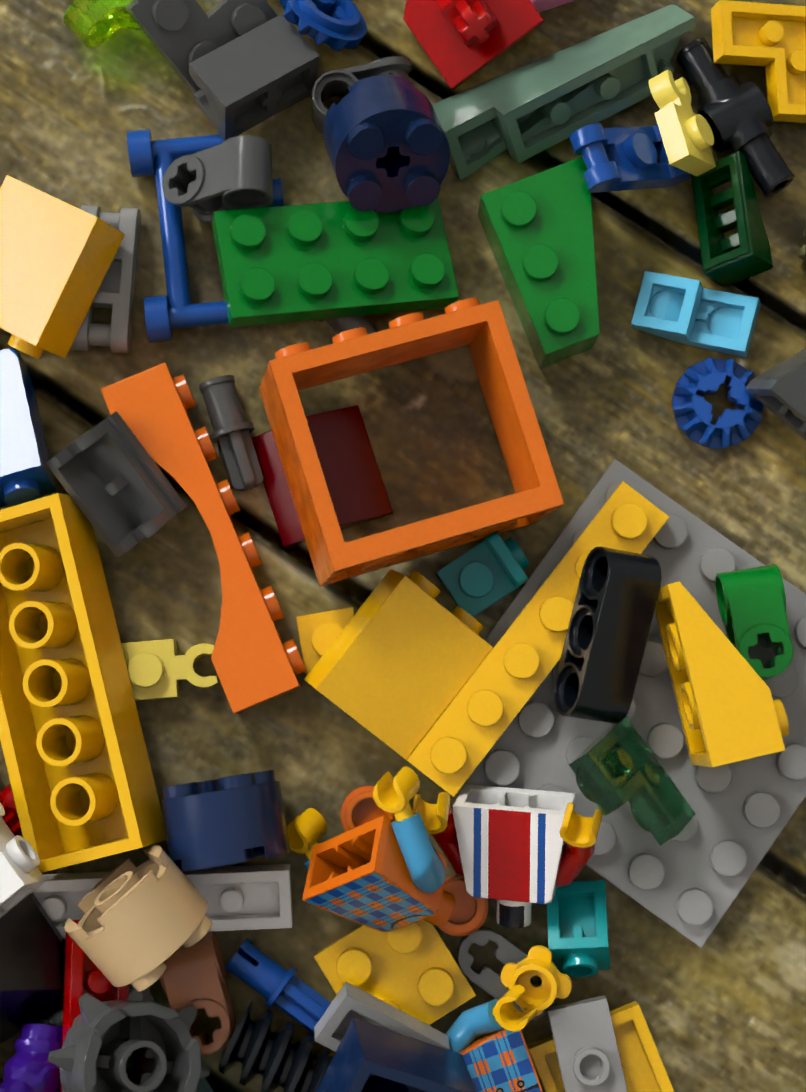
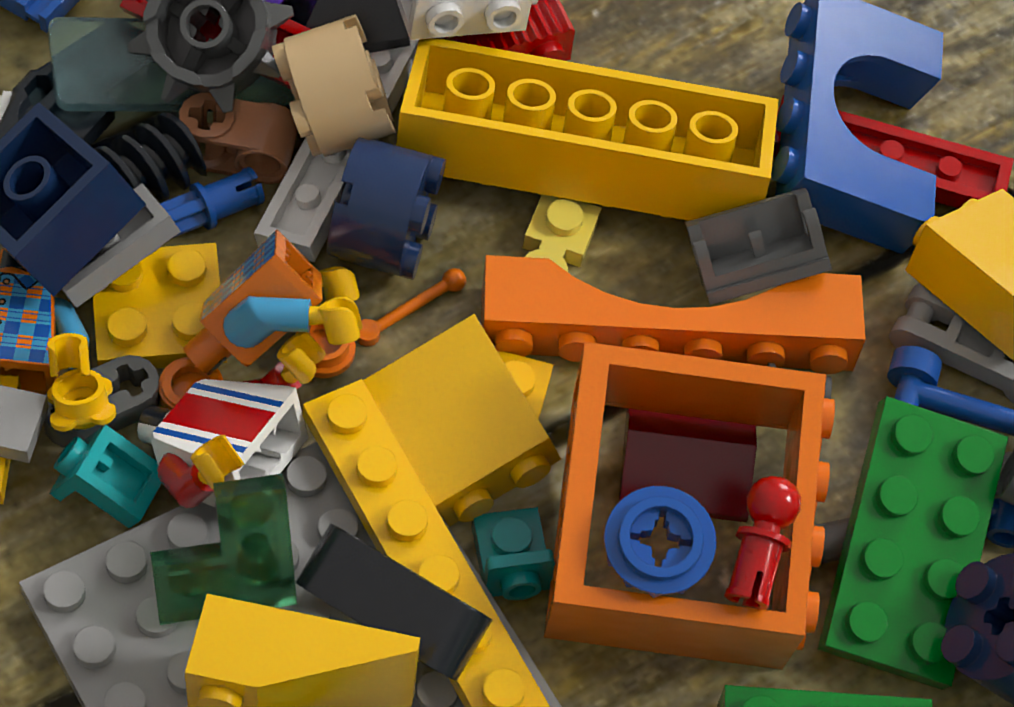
camera: 110 degrees right, 25 degrees down
none -> orange hinge [357,268,466,347]
none -> blue gear [603,486,716,598]
none -> red pin [724,476,801,610]

